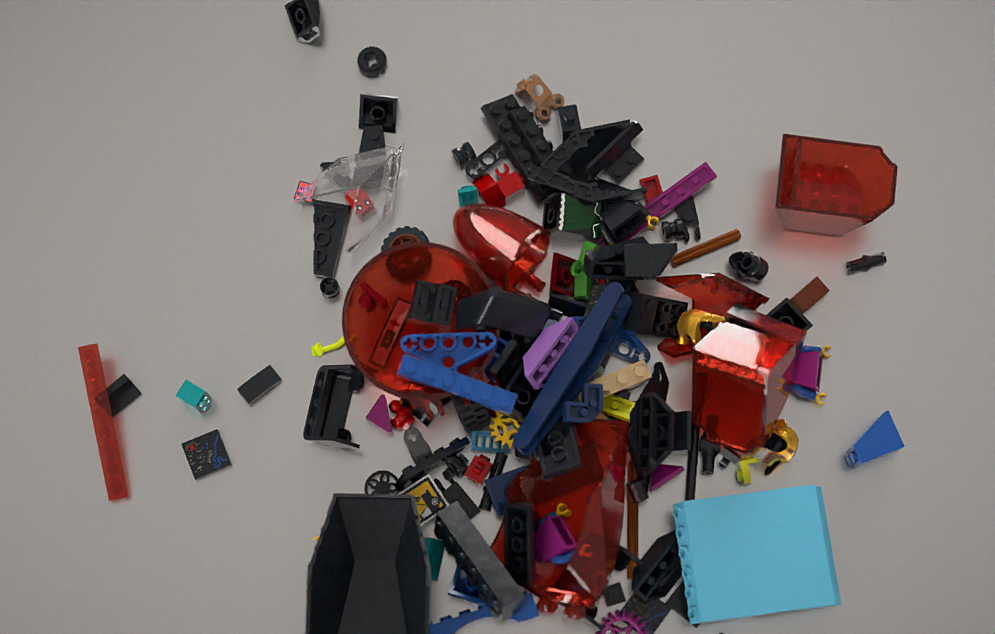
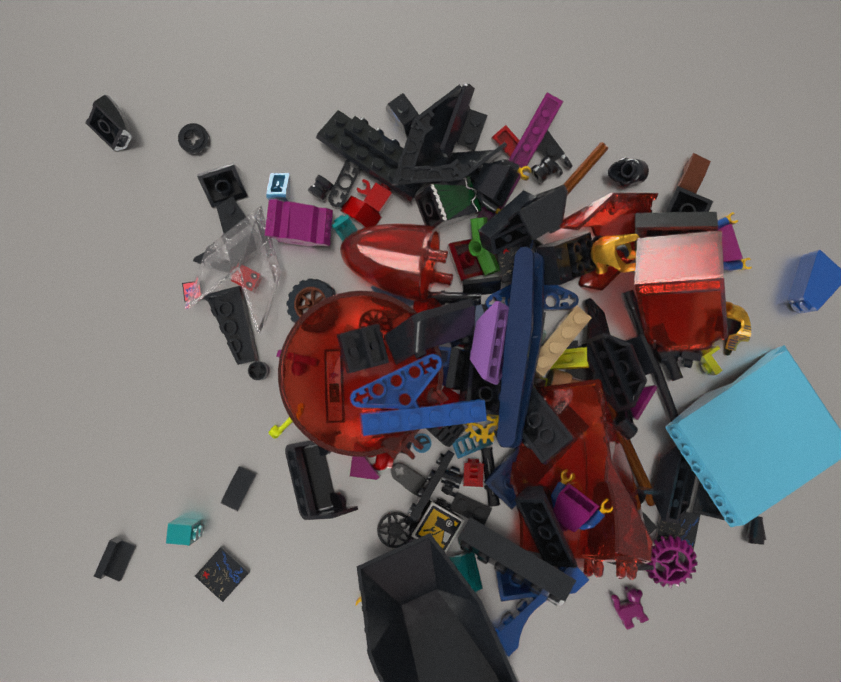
camera: 30 degrees left, 10 degrees up
clear red plate [78,343,129,501] -> none
medium nougat piece [515,74,564,121] -> none
dark blue plate [563,383,603,423] -> none
clear red windscreen [775,134,898,236] -> none
black pin [846,251,887,273] -> none
none -> magenta slope [265,199,333,247]
none -> dark azure slope [266,173,290,202]
none -> dark azure tile [412,433,431,453]

